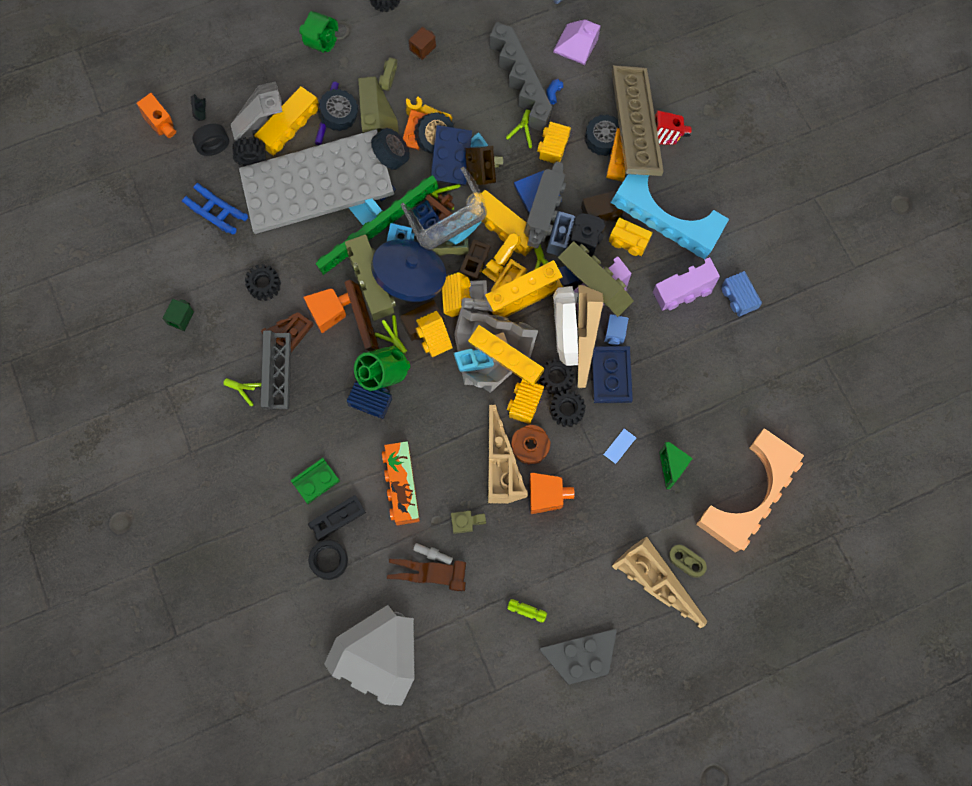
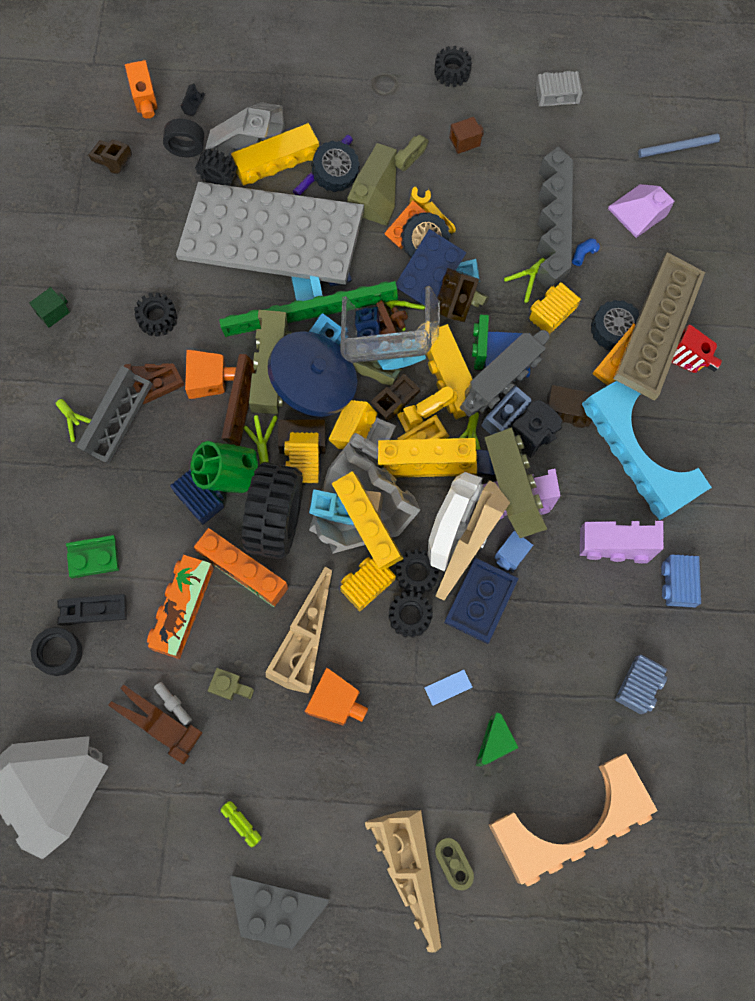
camera: 25 degrees right, 0 degrees up
blue piece [182,182,248,235] -> none
green brick [299,11,338,53] -> none
black wheel [371,128,410,170] -> none
dark orange plate [511,425,550,464] -> none
yellow brick [609,217,653,256] -> none
none -> dark brown brick [88,139,132,174]
none -> orange brick [194,528,288,607]
none -> black tyre [242,462,303,559]
none -> green plate [472,315,489,370]
none -> sand blue brick [615,654,667,714]

